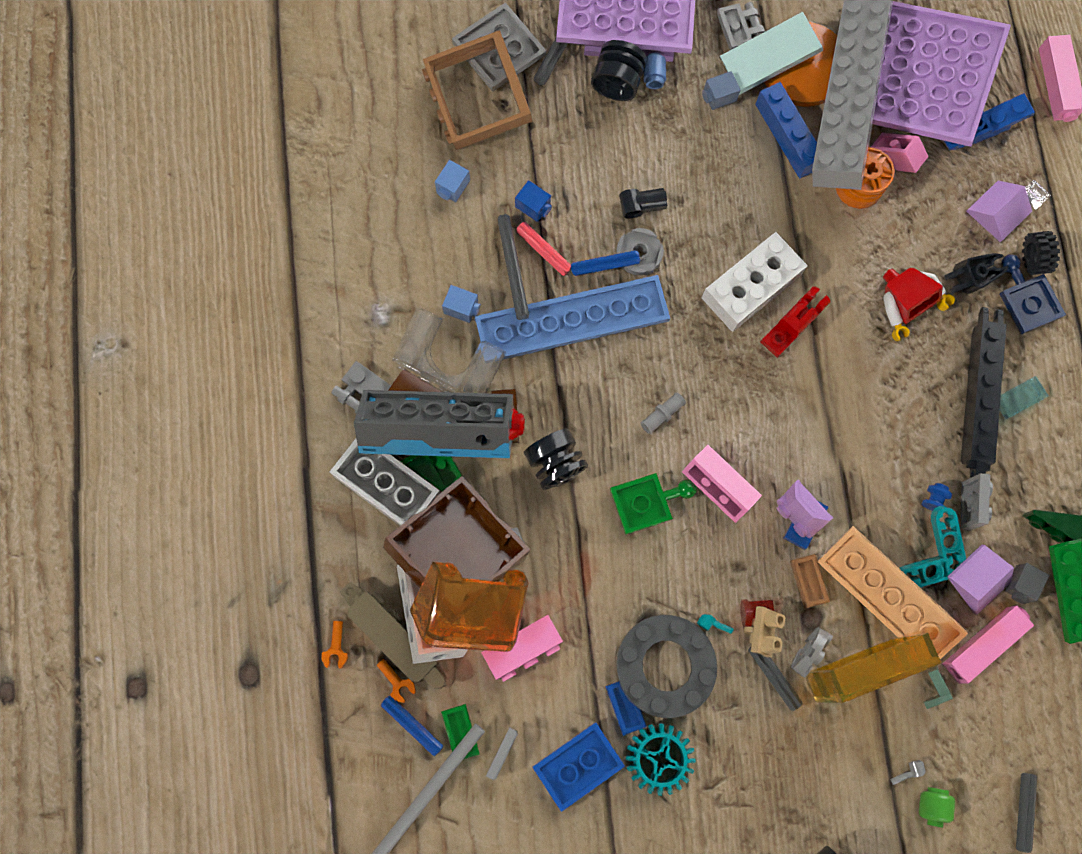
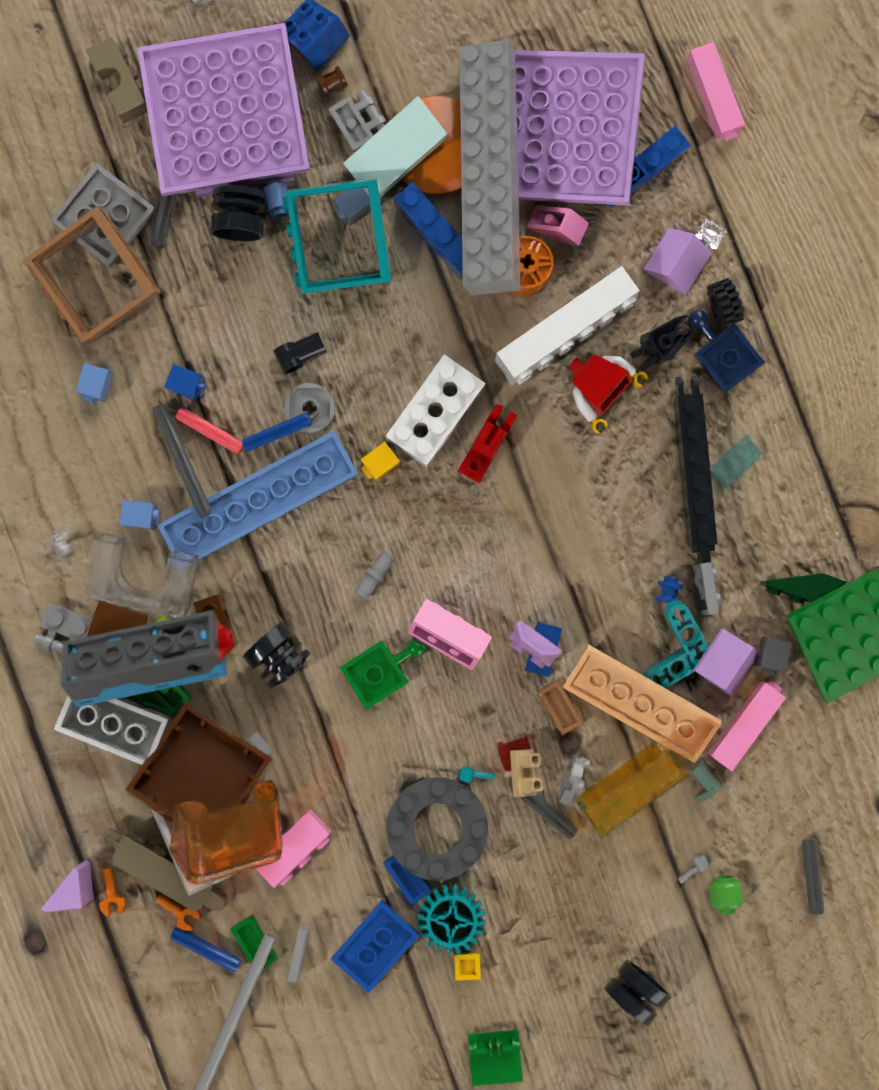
camera: 10 degrees left, 10 degrees up
none -> lavender slope [41,860,94,912]
none -> teal window [282,178,391,294]
none -> yellow brick [361,441,401,482]
none -> yellow plate [454,952,481,981]
none -> white brick [495,266,640,386]

